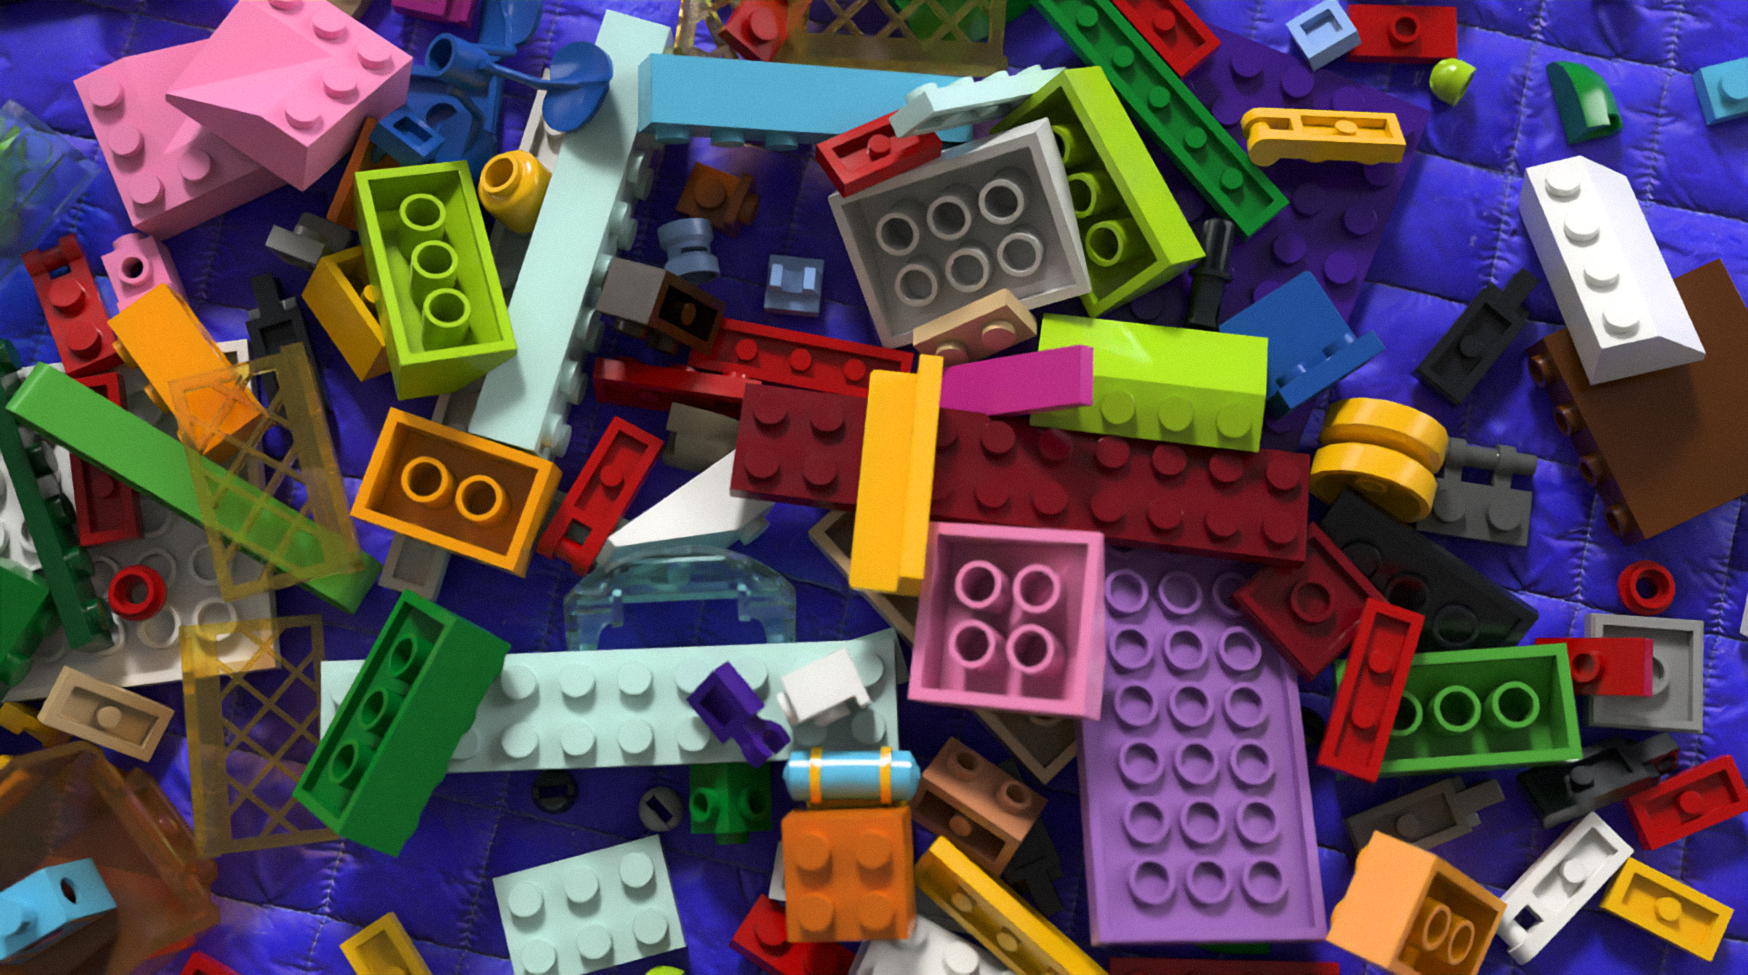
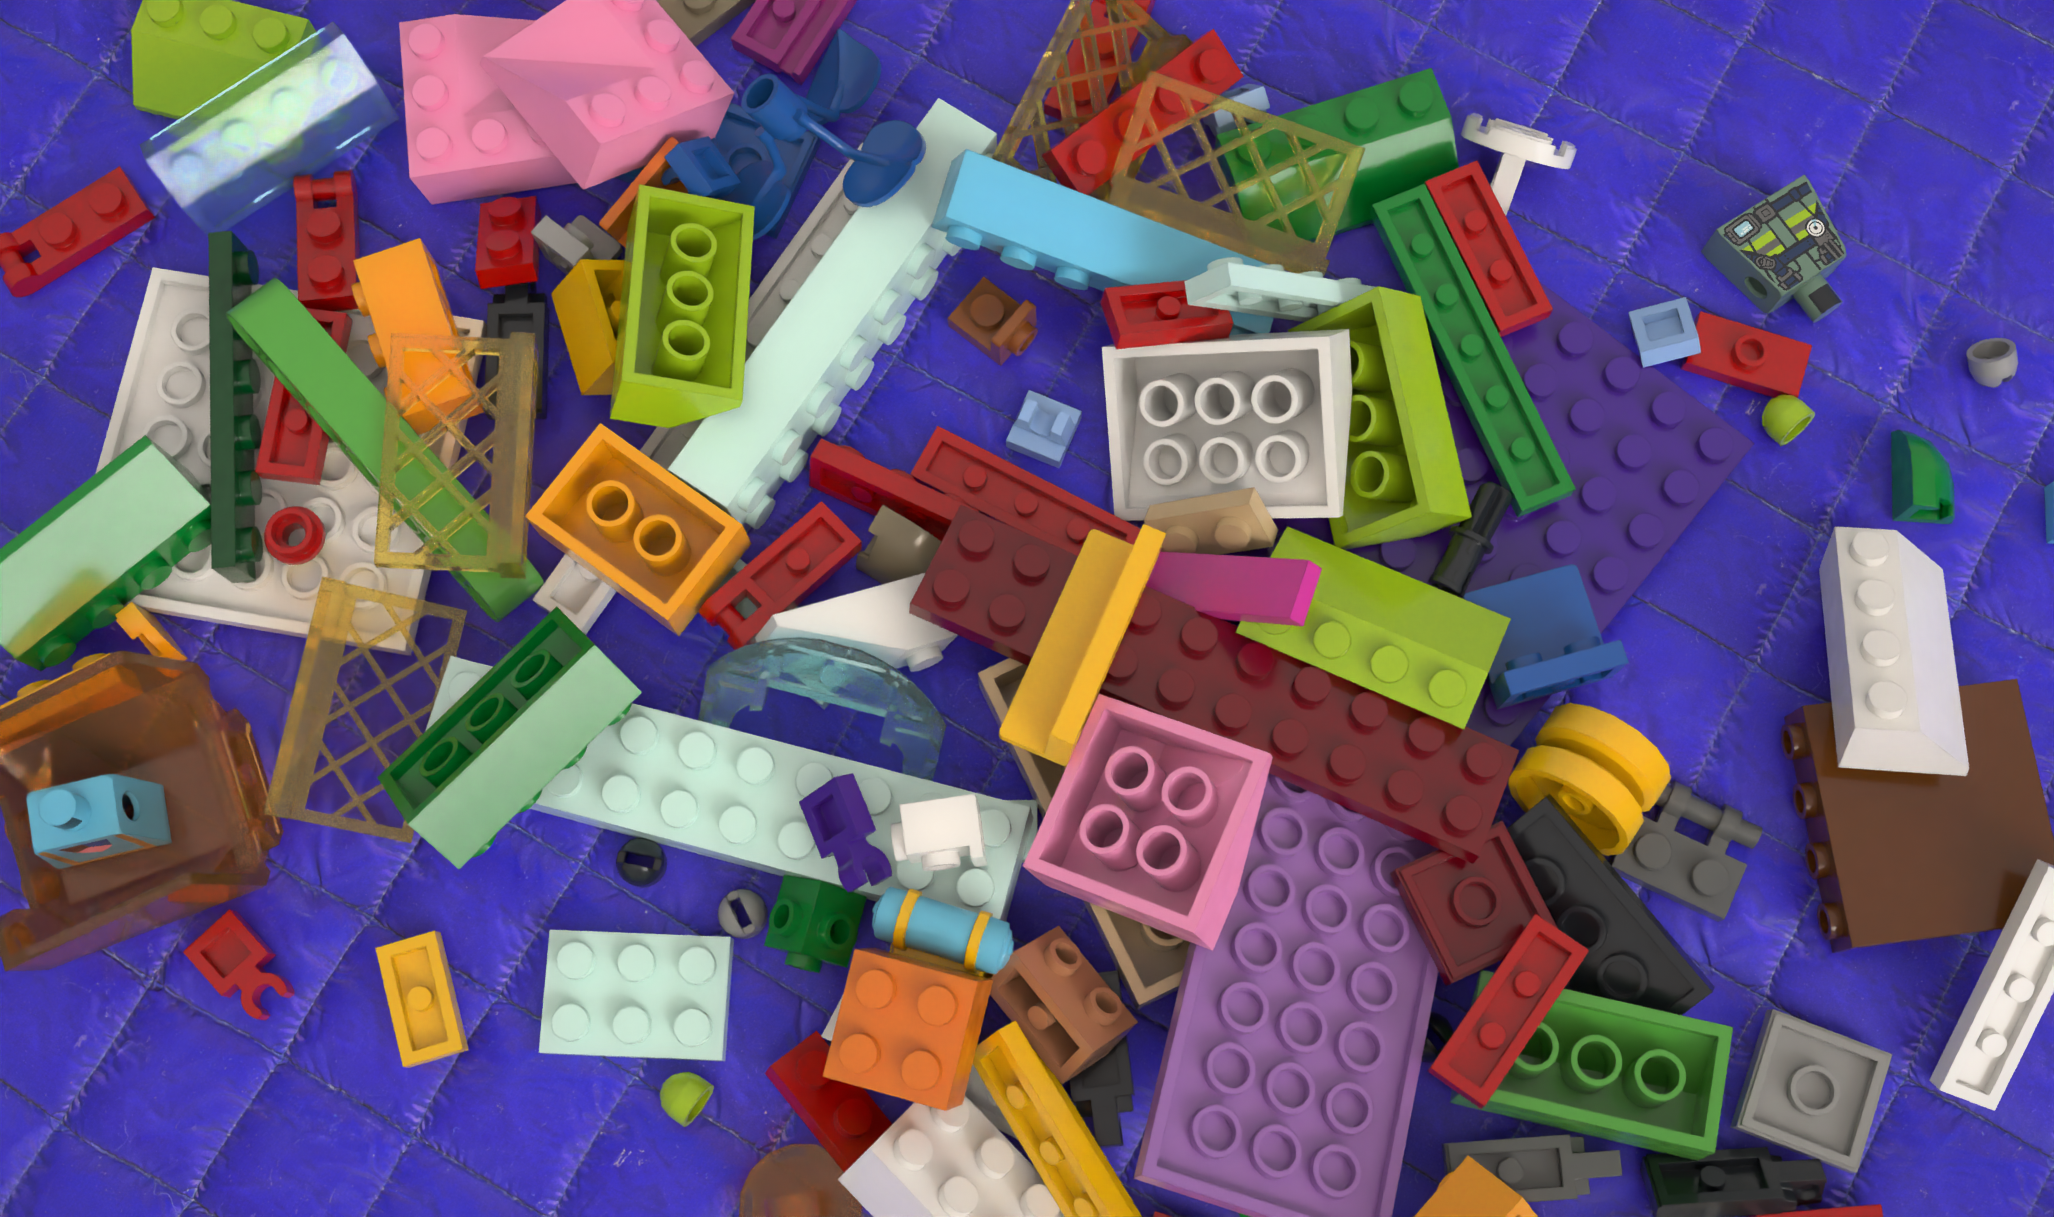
camera: 20 degrees right, 5 degrees down
tan plate [37,665,175,762] -> none
bright pink brick [101,233,190,312] -> none
yellow head [477,150,552,234] -> none
dark brown brick [595,257,728,356] -> none
light blue wheel [657,218,721,286] -> none
yellow plate [1241,108,1406,167] -> none
black hinge [1410,267,1540,409] -> none
red plate [1535,638,1653,697] -> none
red plate [1616,560,1675,616] -> none
none -> red plate [475,196,541,289]

